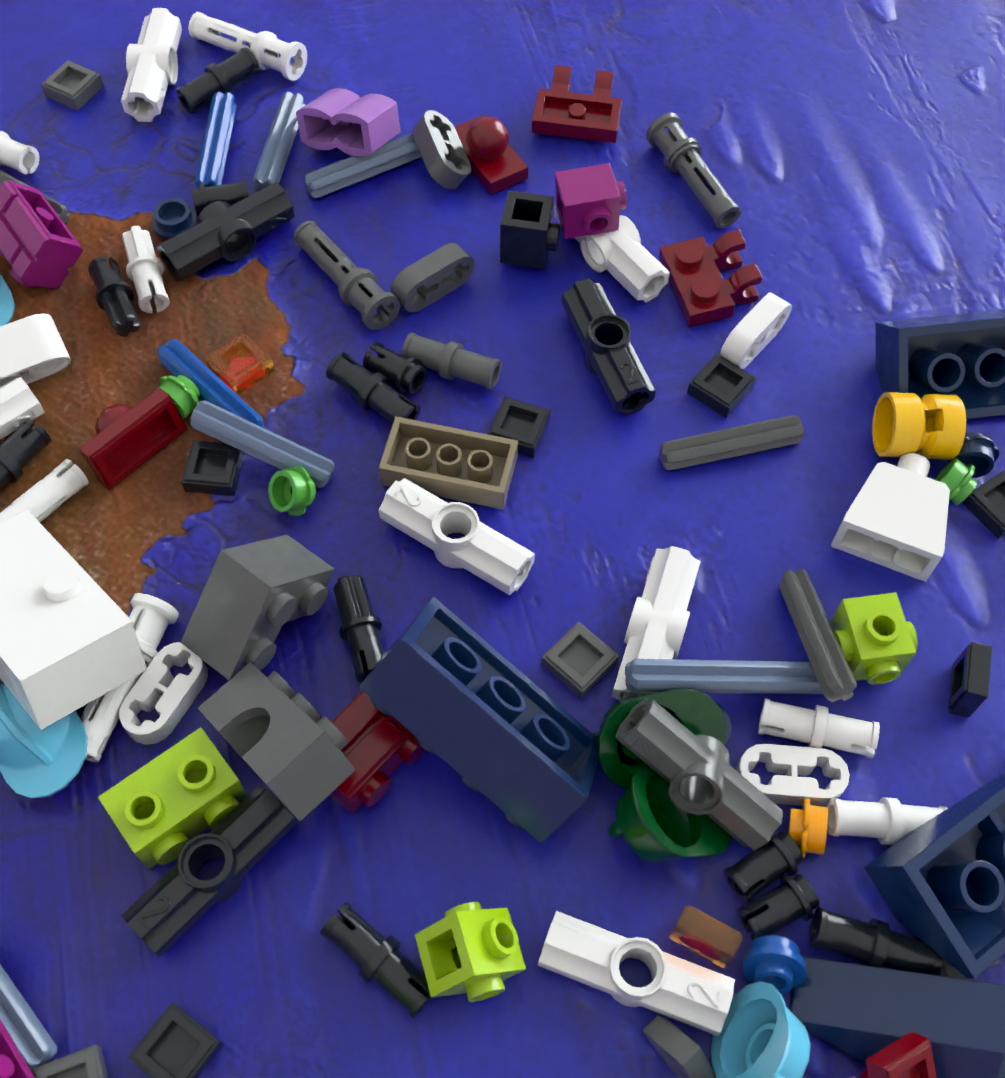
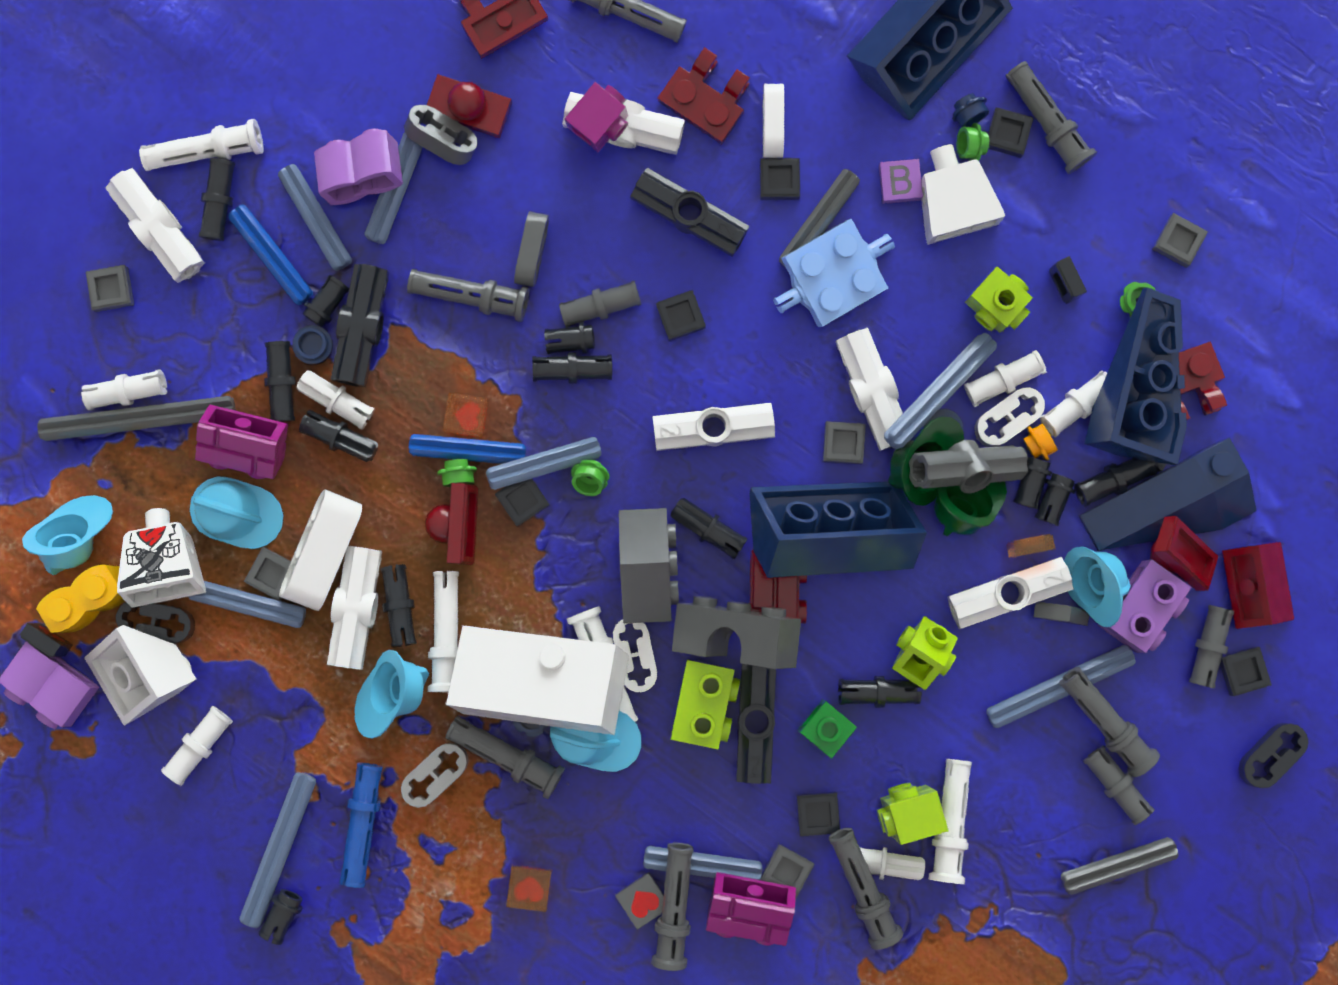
camera: 40 degrees left, 25 degrees up
dark tan piece [379,416,518,510] -> none
black brick [500,190,560,269] -> none
blue plate [742,935,806,994] -> none
dark grey axle [779,569,857,702] -> none
yellow wheel [872,392,966,460] -> none
none -> black pin [264,341,296,422]
none -> light blue plate [773,219,895,327]
none -> green brick [797,700,857,759]
none -> medium lavender tile [879,159,923,204]

